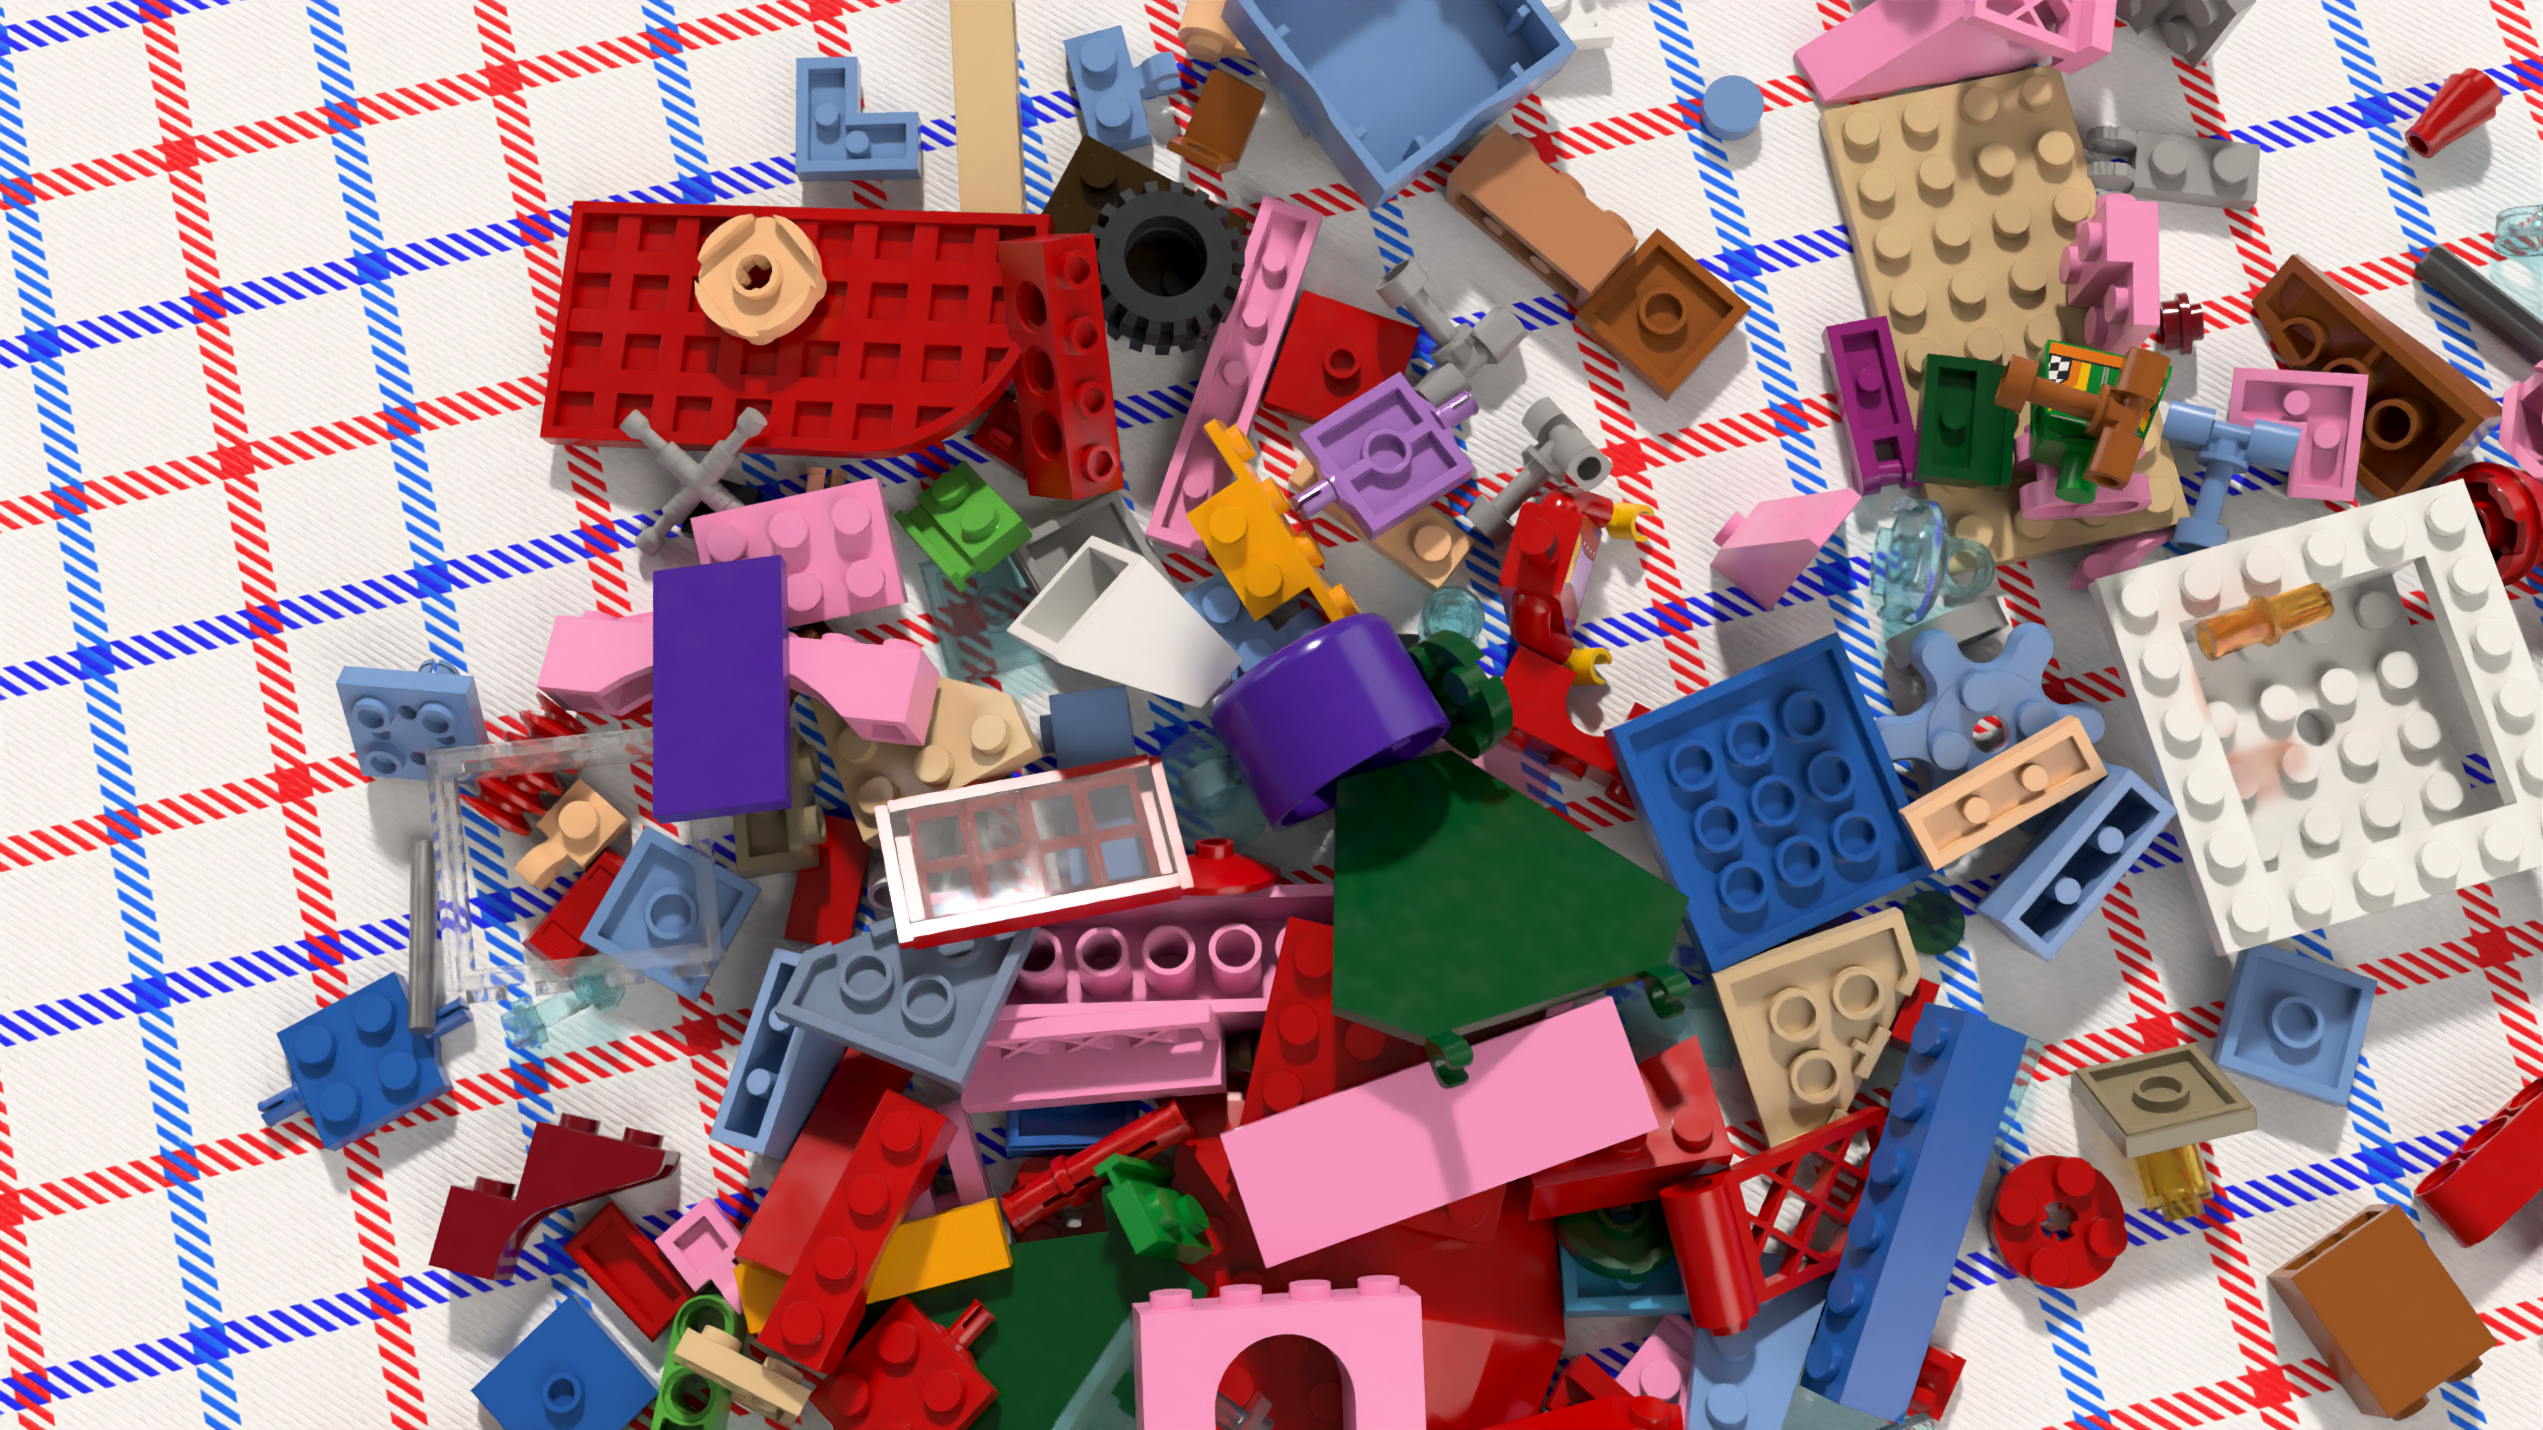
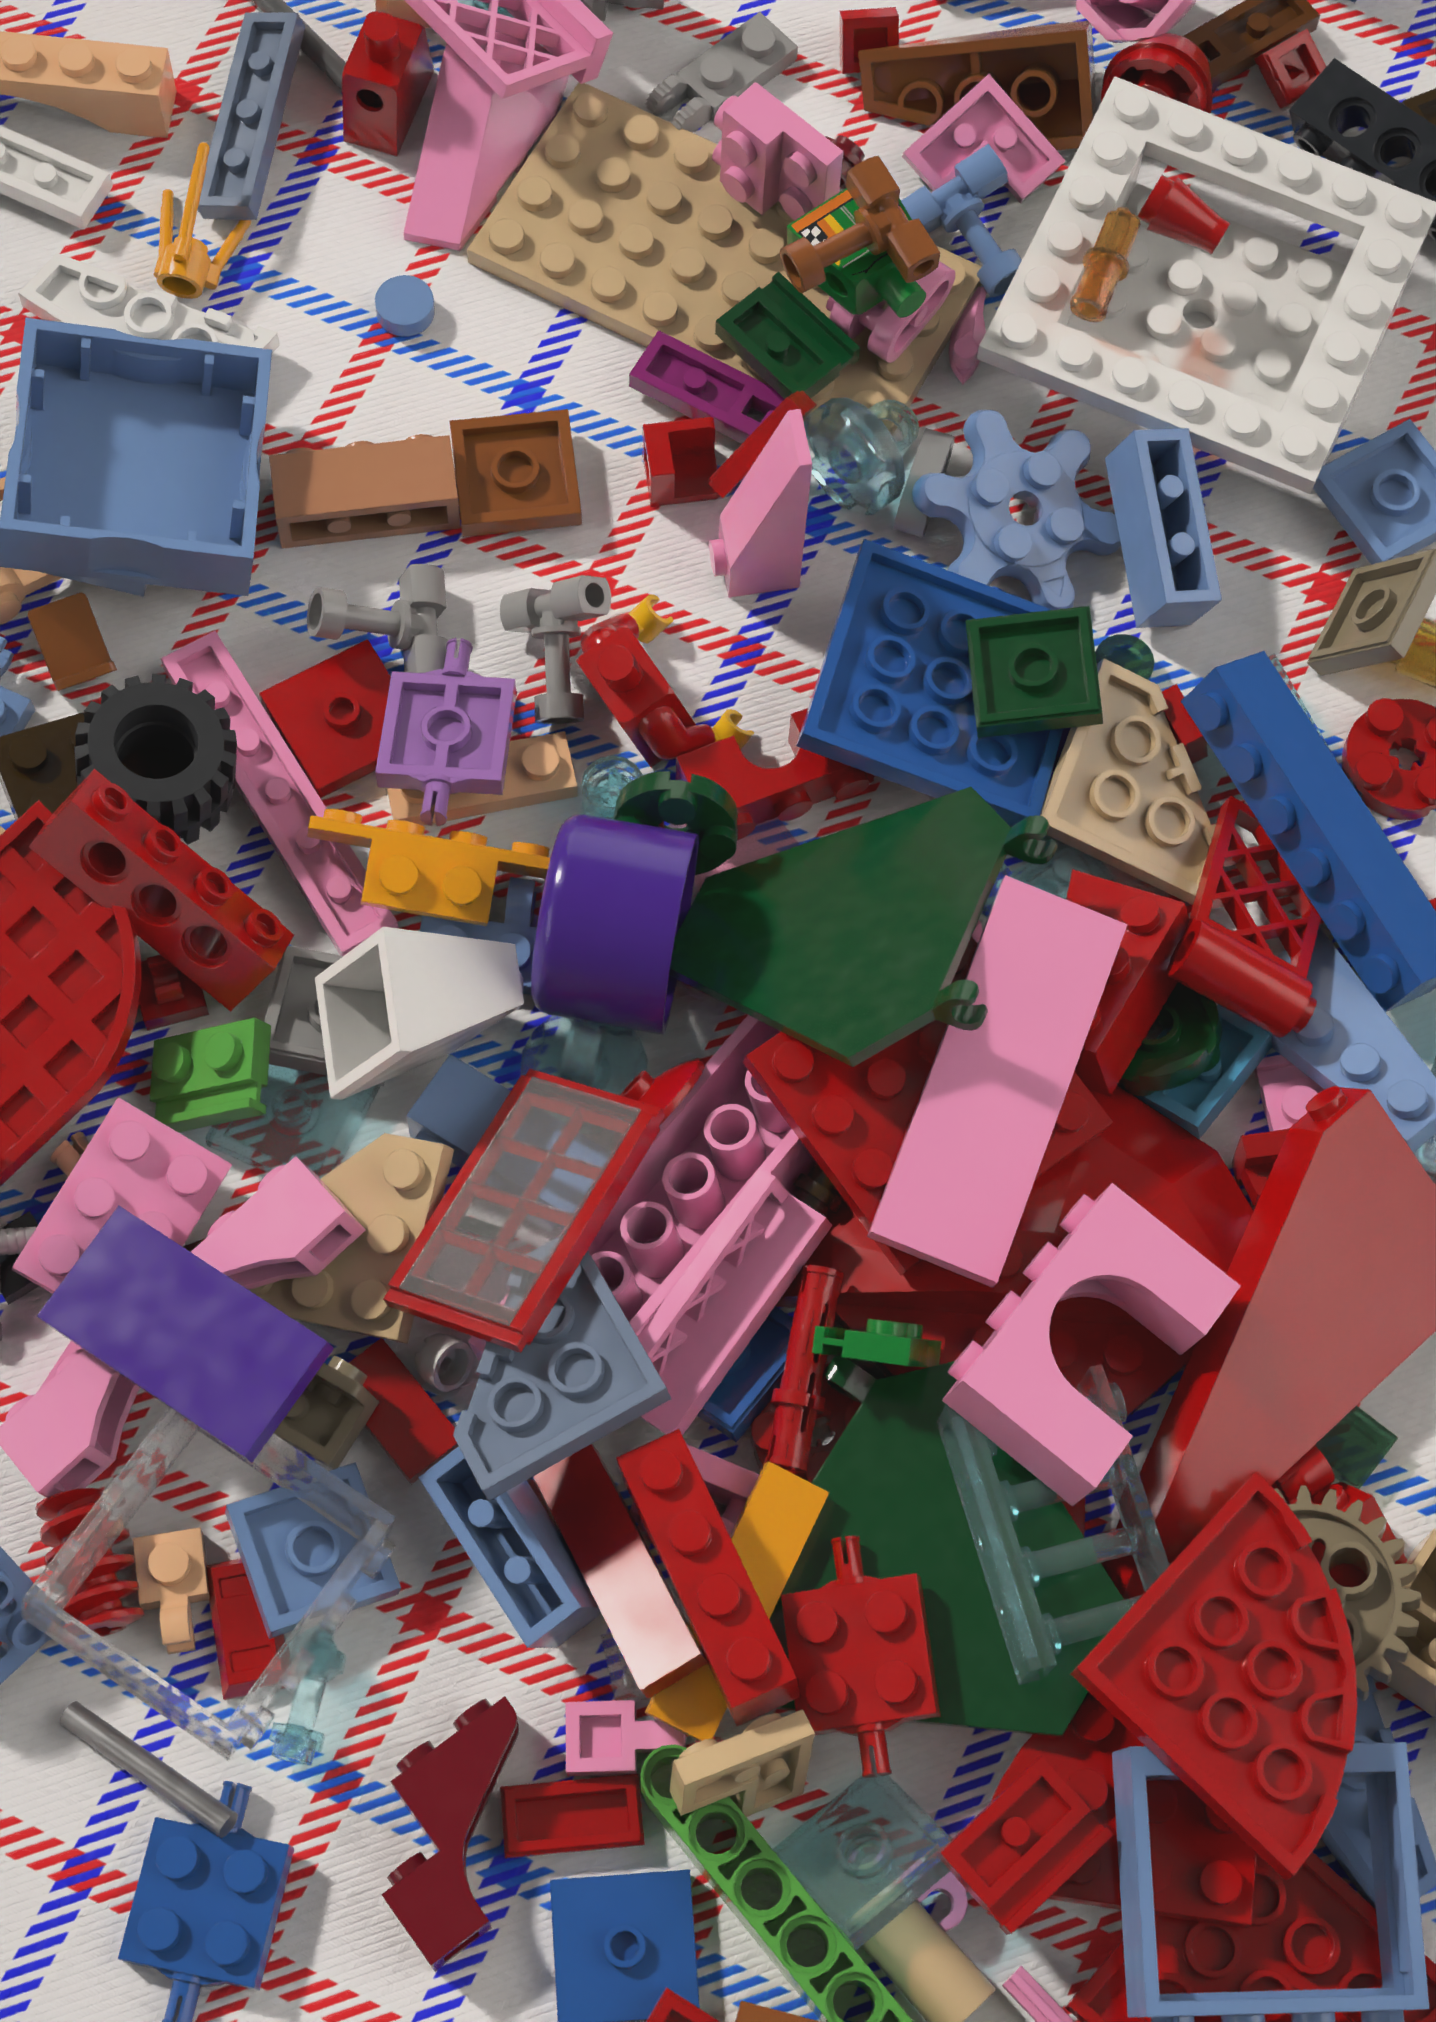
camera: 55 degrees left, 10 degrees down
light nougat plate [1898,715,2108,871] -> none
none -> red panel [642,417,720,507]
none -> red tile [708,390,817,498]
none -> red tile [839,7,899,74]
none -> dark green plate [965,606,1103,738]
none -> red cone [1137,175,1230,255]

